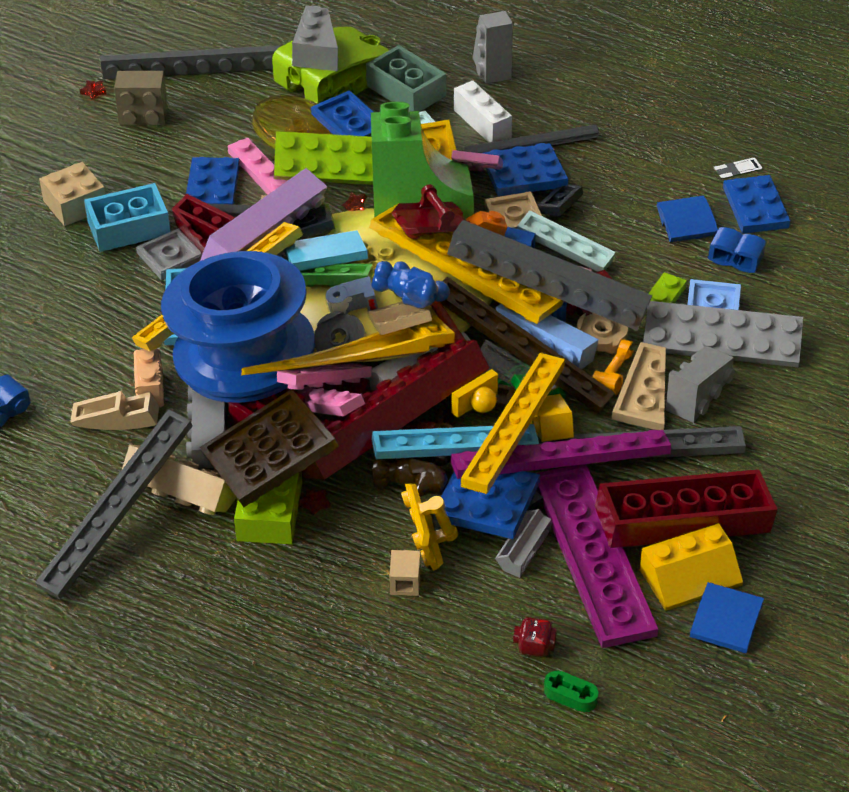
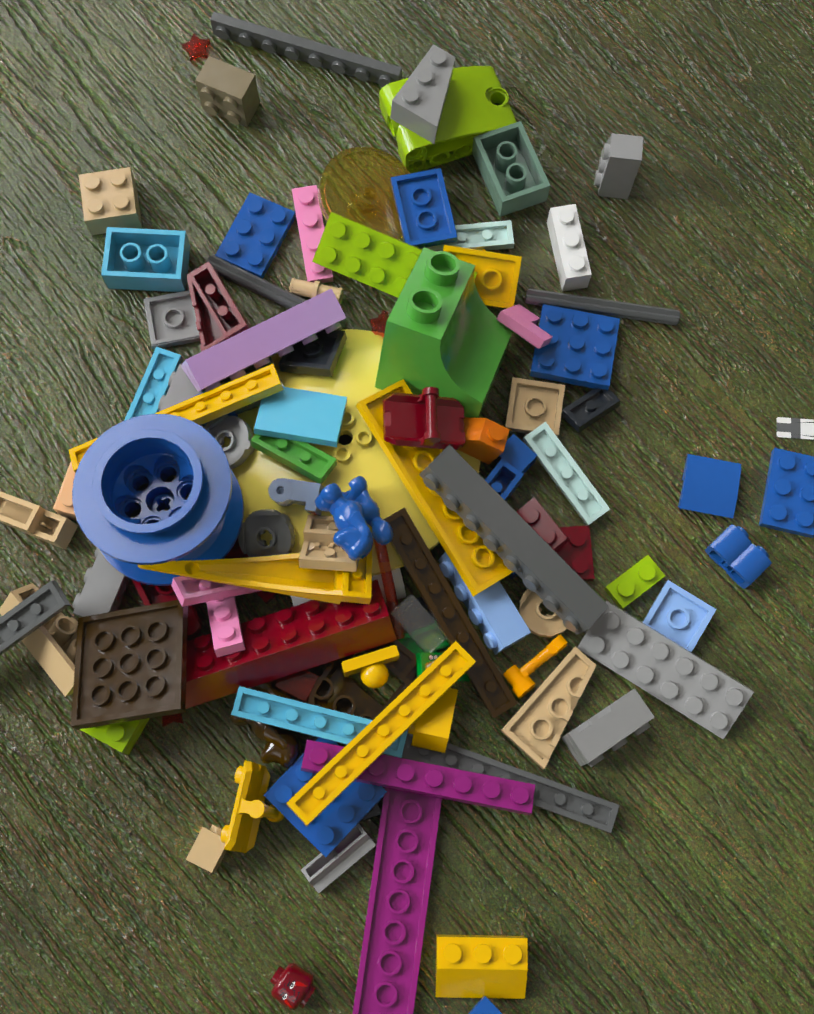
camera: 20 degrees right, 30 degrees up
dark red brick [595,469,778,548] -> none

